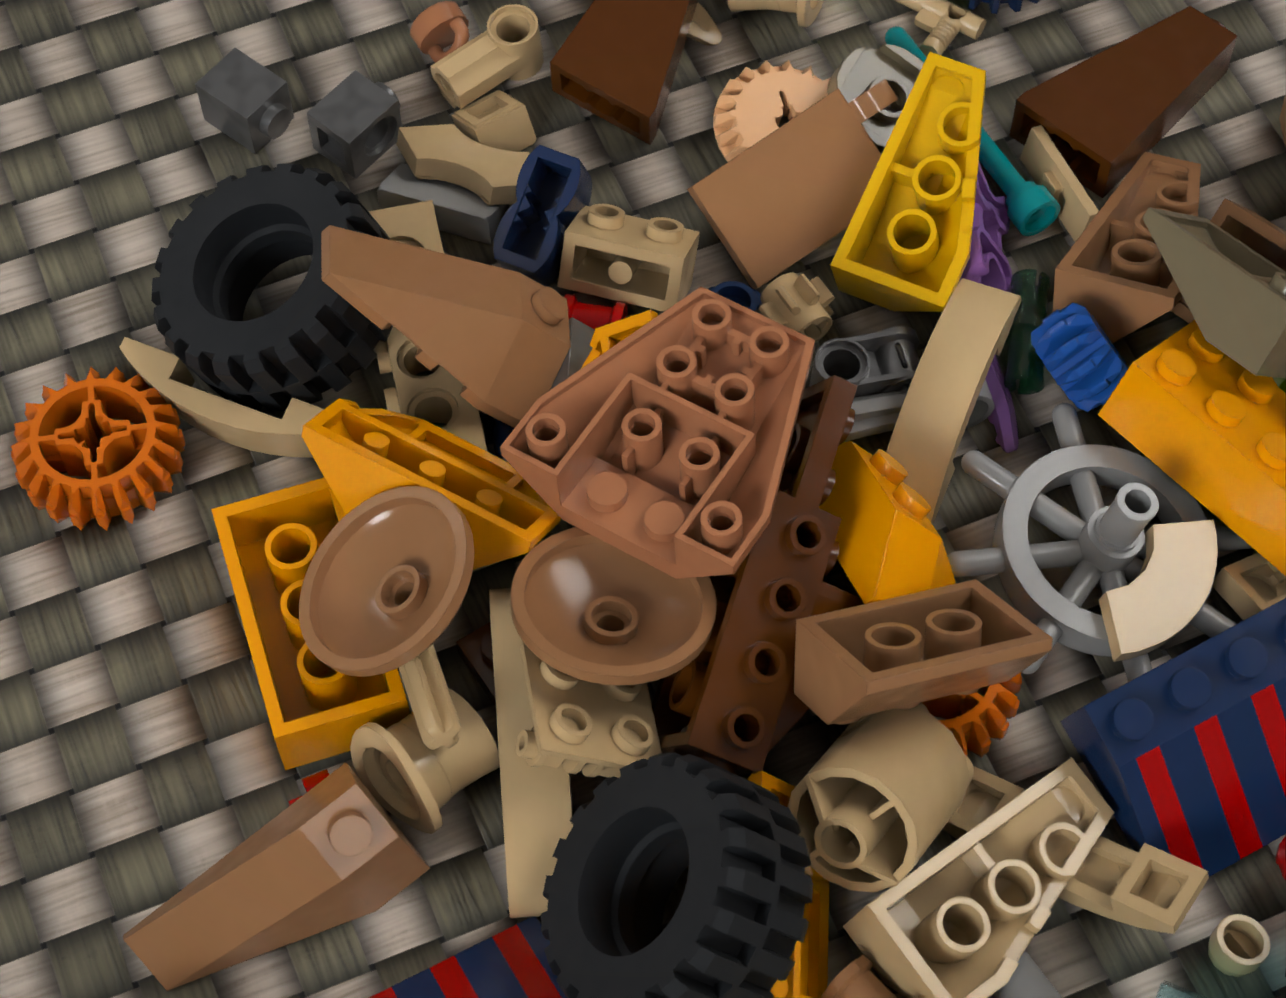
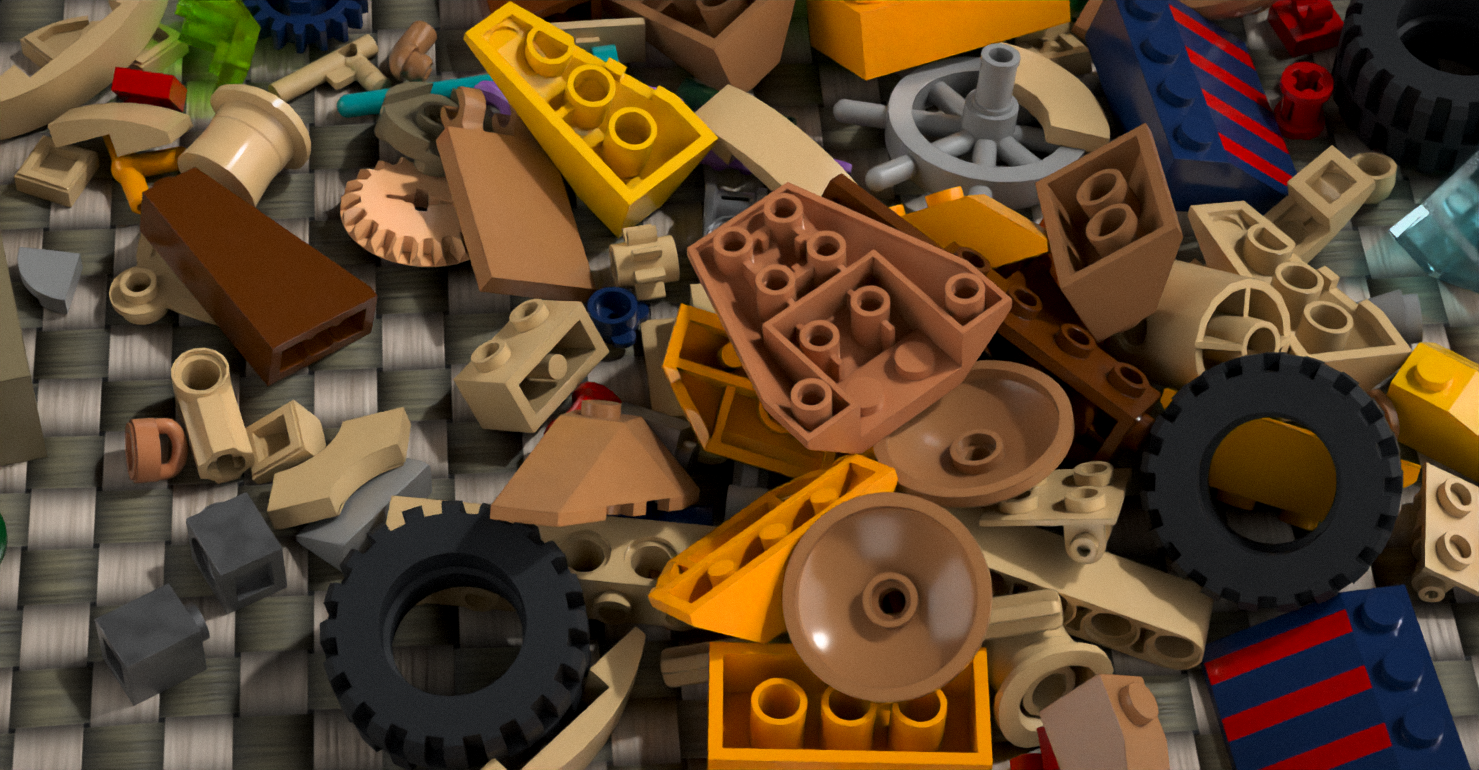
camera: 75 degrees left, 10 degrees down
dark blue brick [493,145,592,286] -> none
blue gear [1031,303,1129,412] -> none
none -> medium nougat arm [389,21,437,82]

